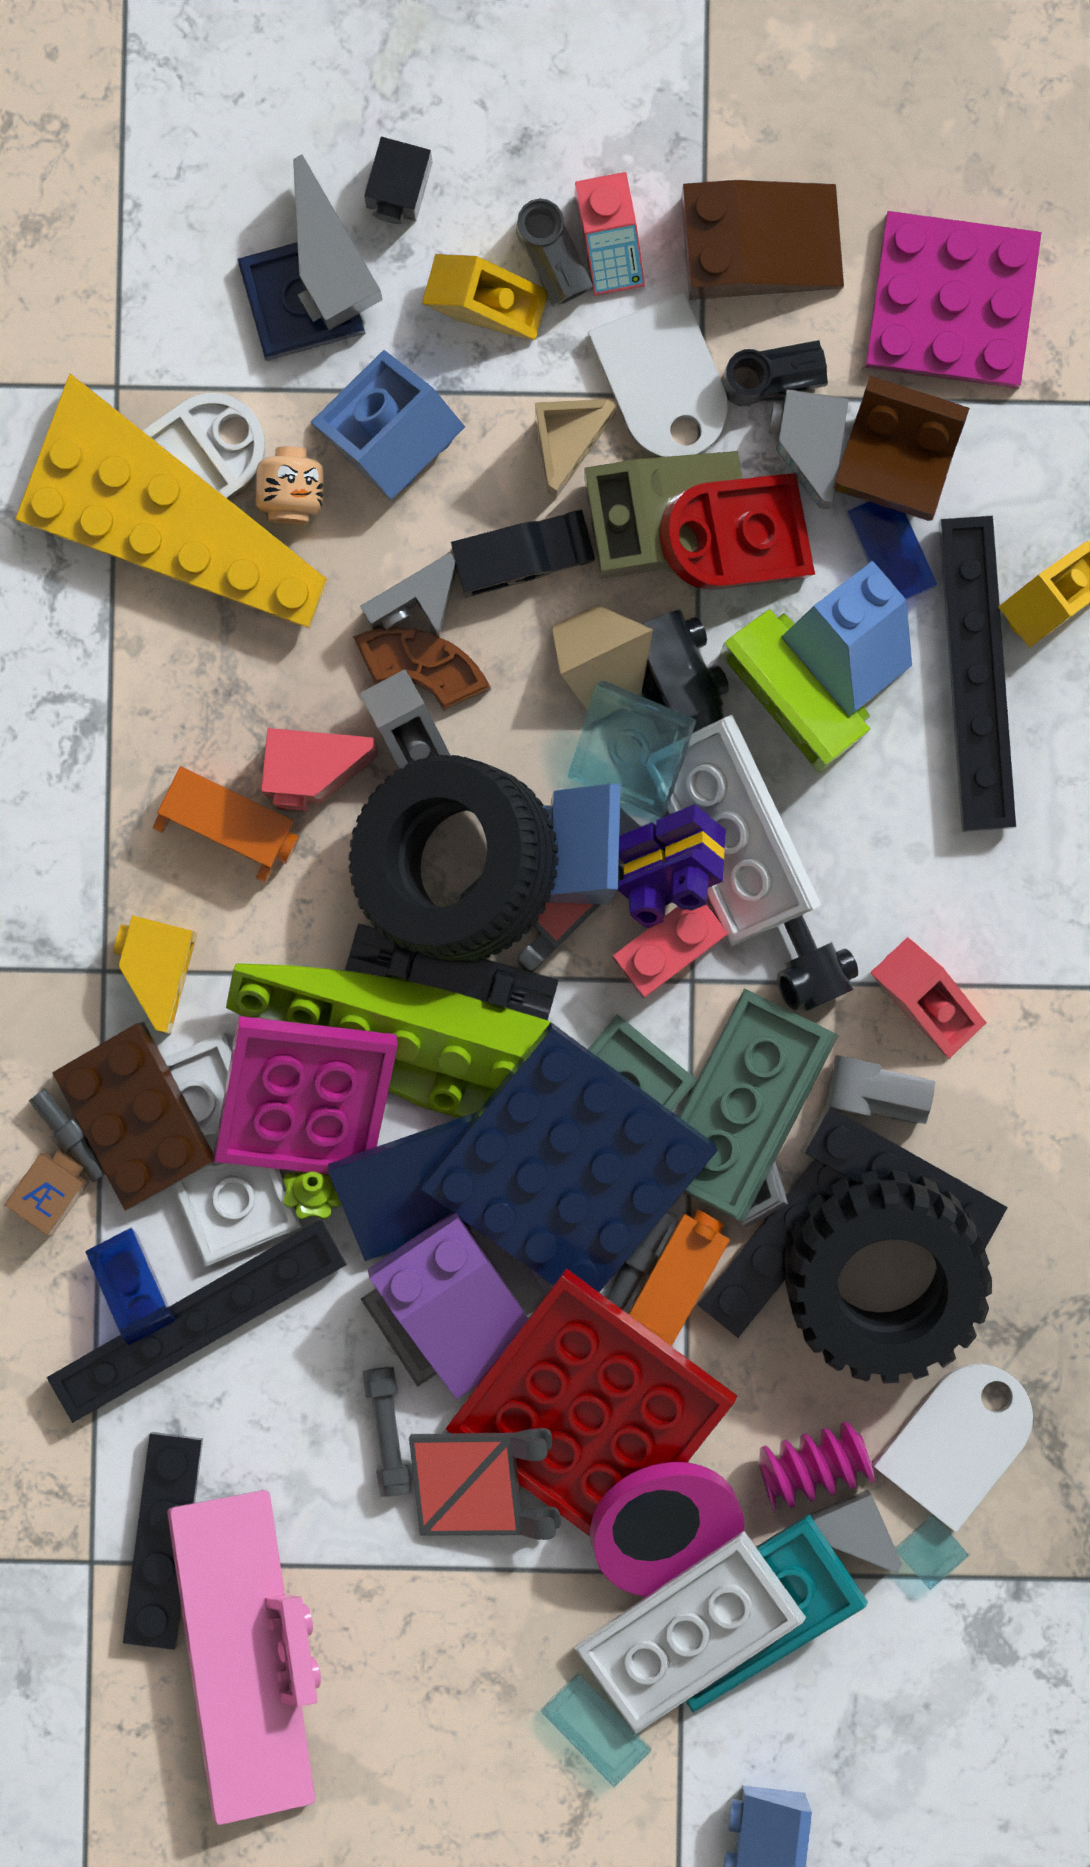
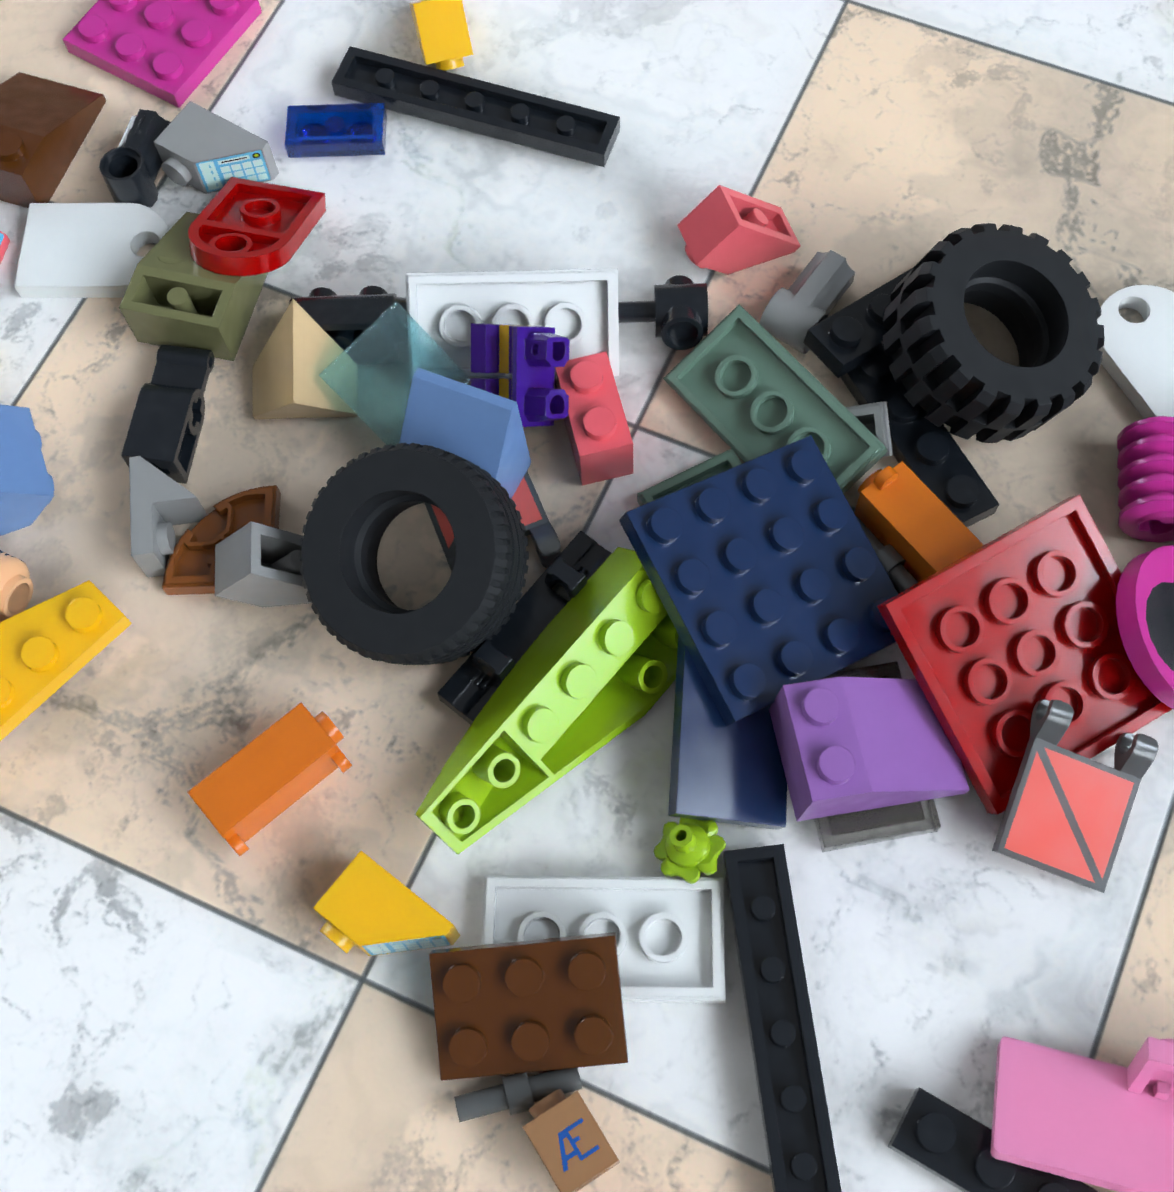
camera: 65 degrees left, 20 degrees down
clear blue plate [85,1227,176,1345] -> none
dark pink plate [214,1016,398,1174] -> none
coral slope [261,728,378,812] -> none
dark grey bar [363,1366,411,1497] -> none
tan slope [535,399,617,498] -> none
lime slope [719,609,871,773] -> none
medium blue slope [781,560,912,717] -> none
reddish brown bracket [833,376,970,521] -> none

